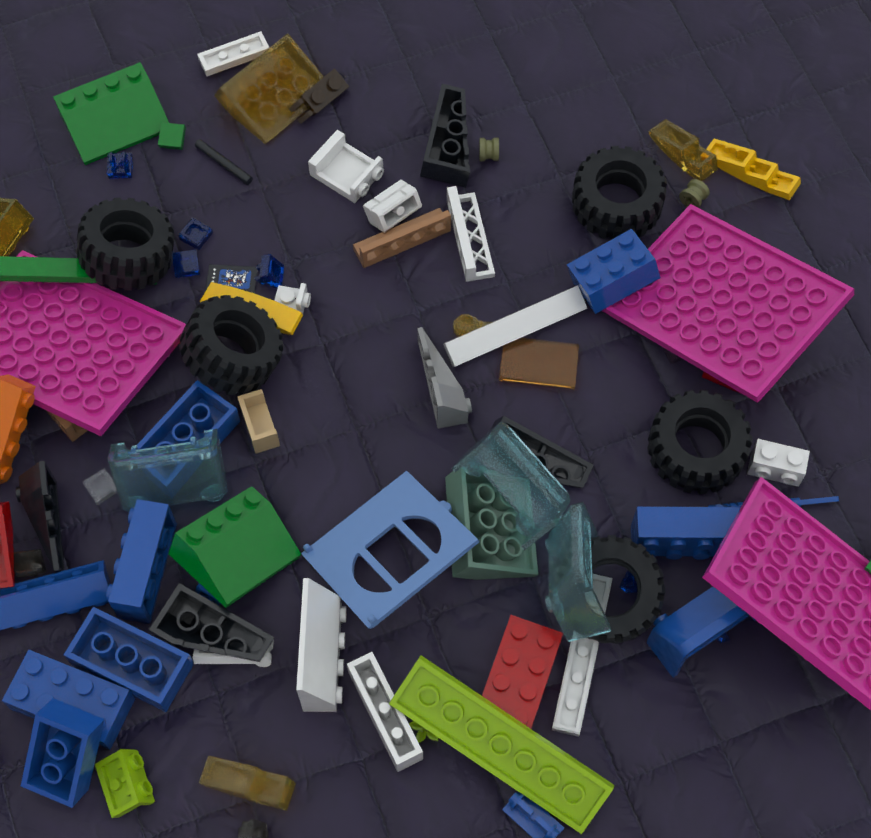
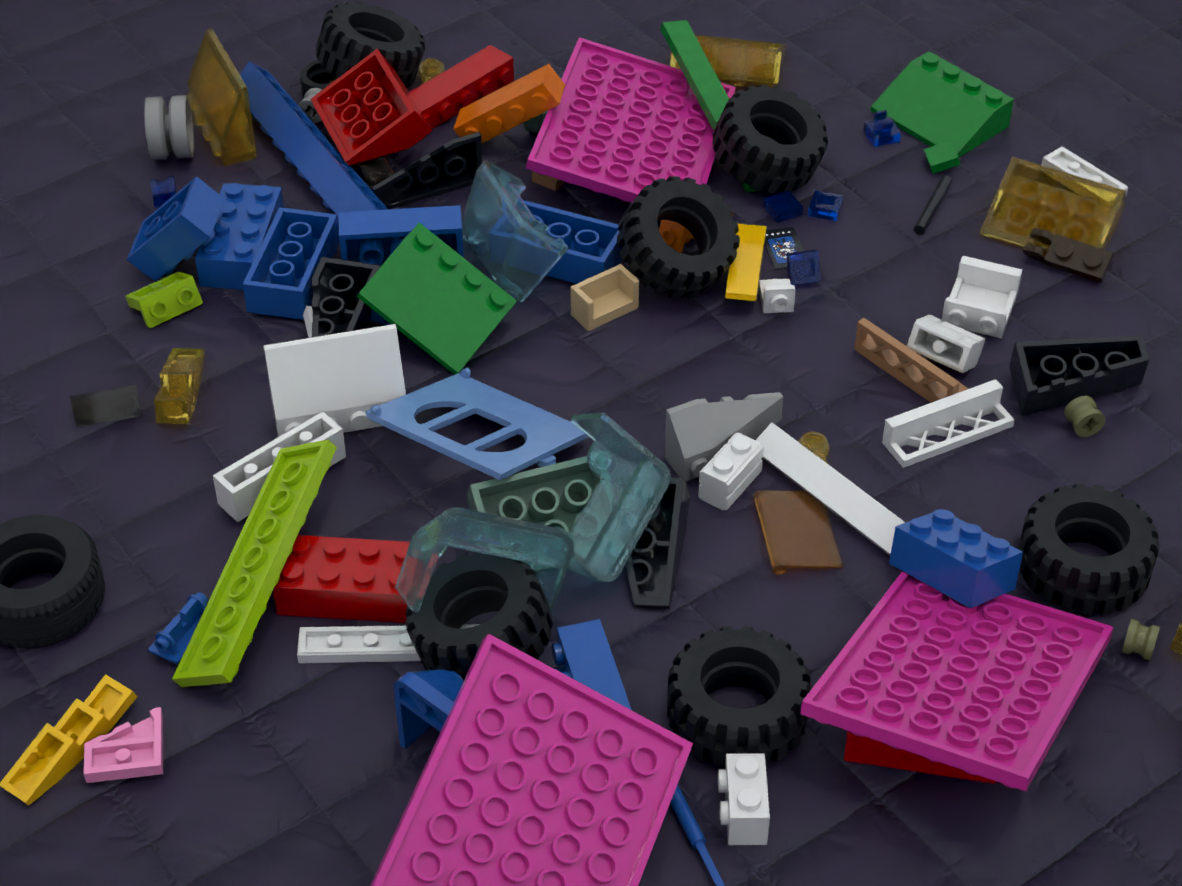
camera: 75 degrees right, 20 degrees down
none -> white brick [698,432,764,511]

